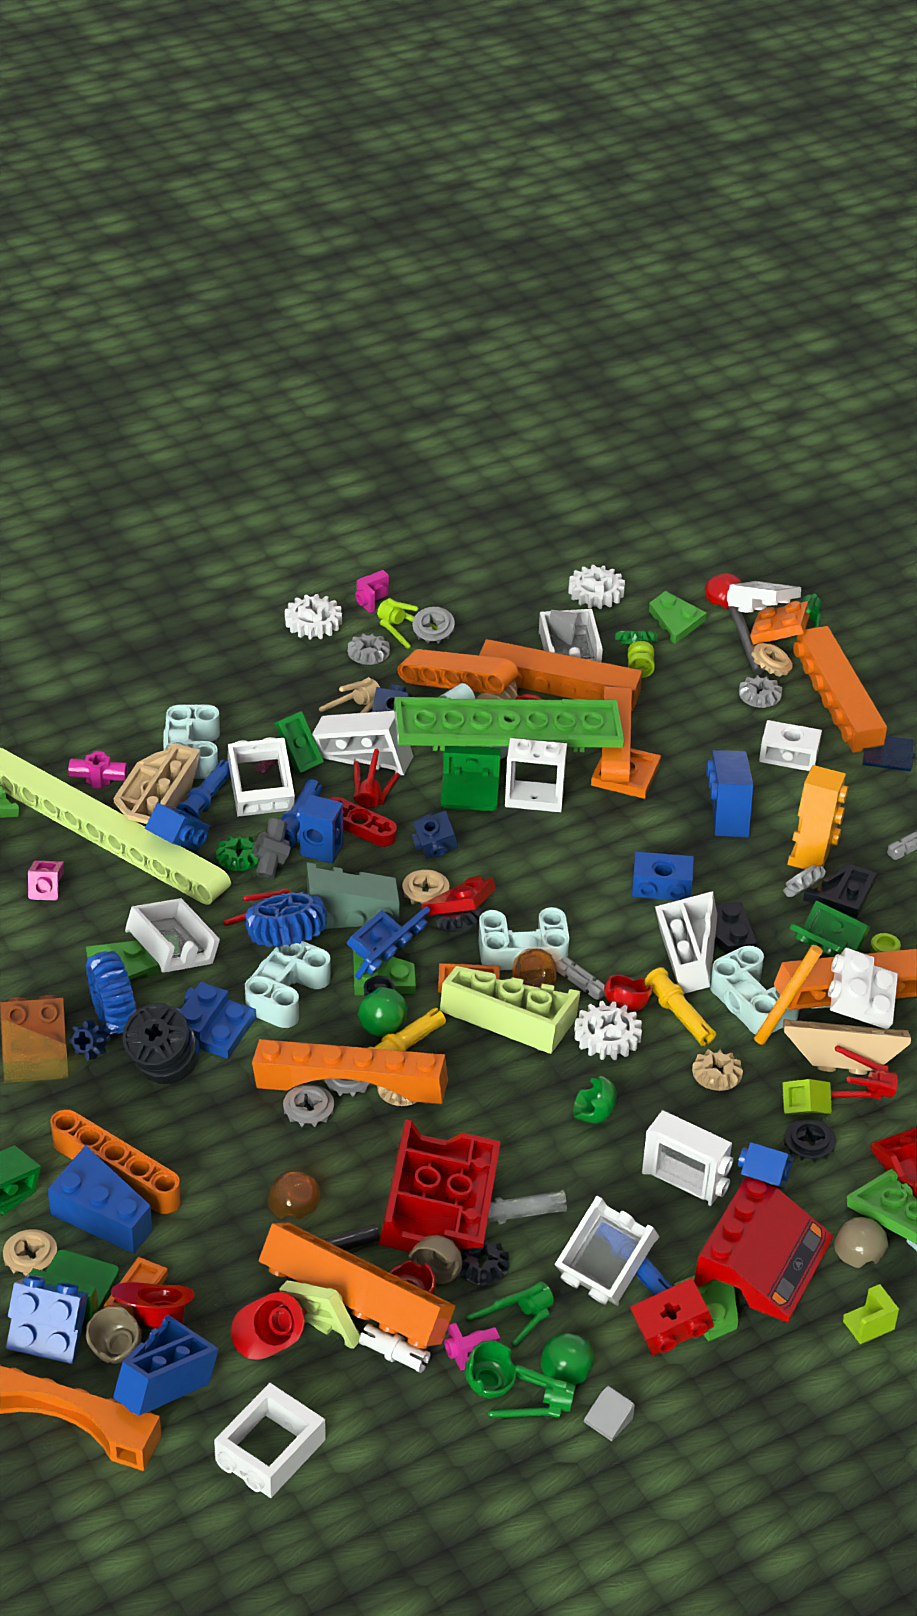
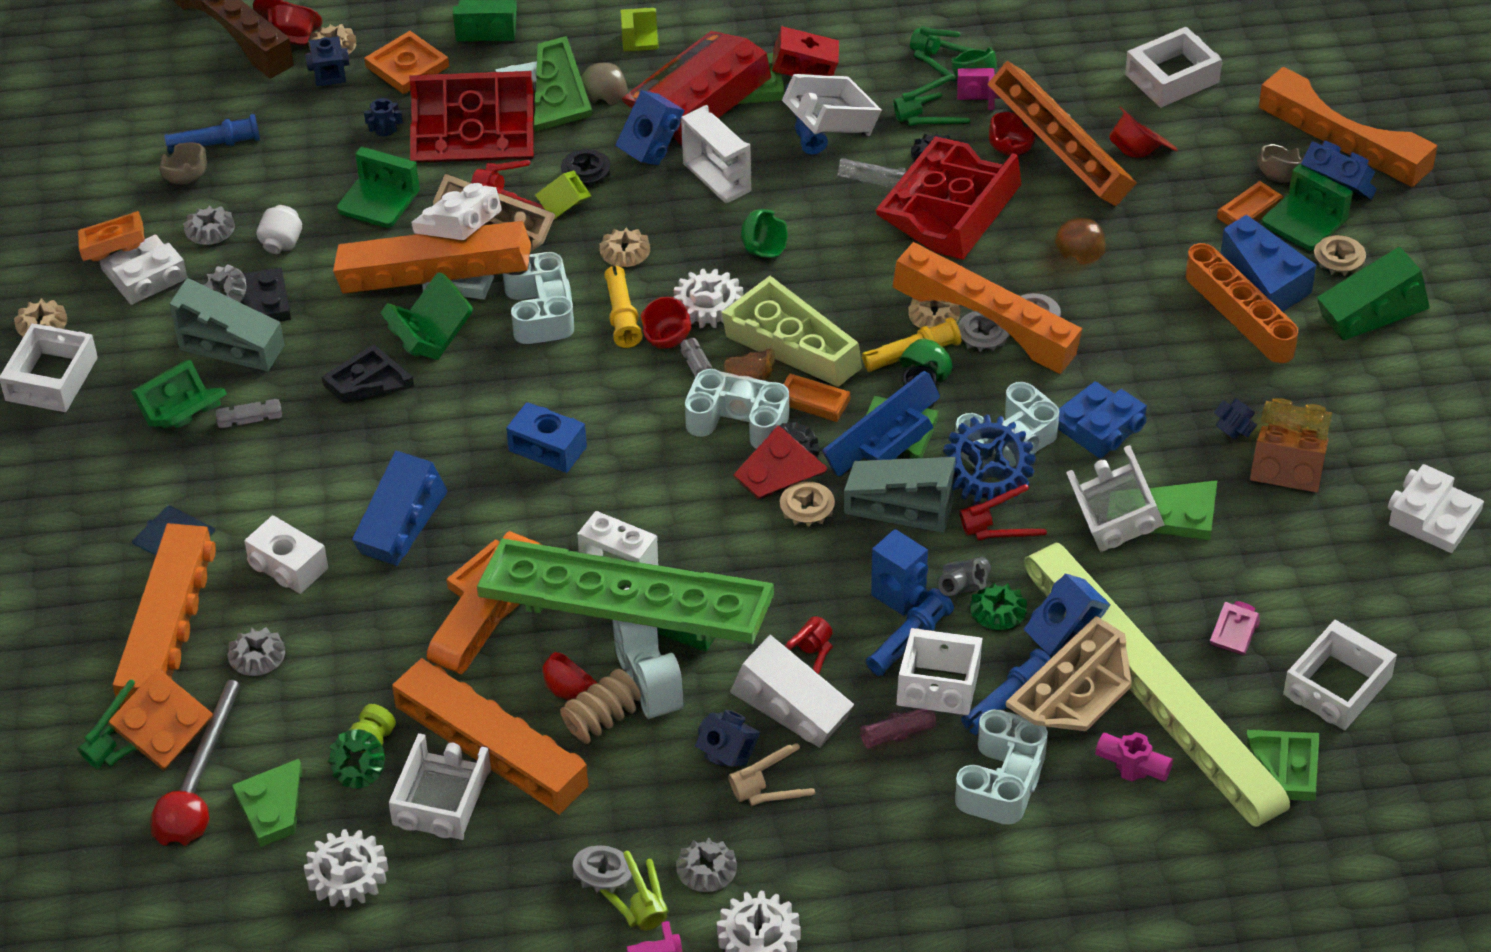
camera: 155 degrees left, 5 degrees up
blue gear [86,951,136,1034] -> none
red piece [111,1282,195,1329] -> none
blue wedge [113,1315,219,1416] -> none
black wheel [122,1003,200,1084] -> none
green plate [274,711,324,774] -> none
yellowish green wing [279,1280,360,1349] -> none
black piece [323,1224,380,1250] -> none
red beam [329,797,397,847] -> none
orange beam [397,649,519,694] -> none
dark tan hair [408,1235,462,1285] -> none
dark blue brick [411,810,459,859] -> none
green hair [540,1333,595,1384] -> none
light grey slope [549,609,577,645] -> none
light grey slope [584,1386,635,1441] -> none
white wedge [655,891,717,994] -> none
black wing [715,902,757,954] -> none
white plate [727,581,801,612] -> none
tan gear [751,643,792,677] -> none
light orange bar [754,945,823,1045] -> none
light grey gear [783,865,826,897] -> none
light orange wedge [787,765,849,869] -> none
lime tile [870,933,901,953] -> none

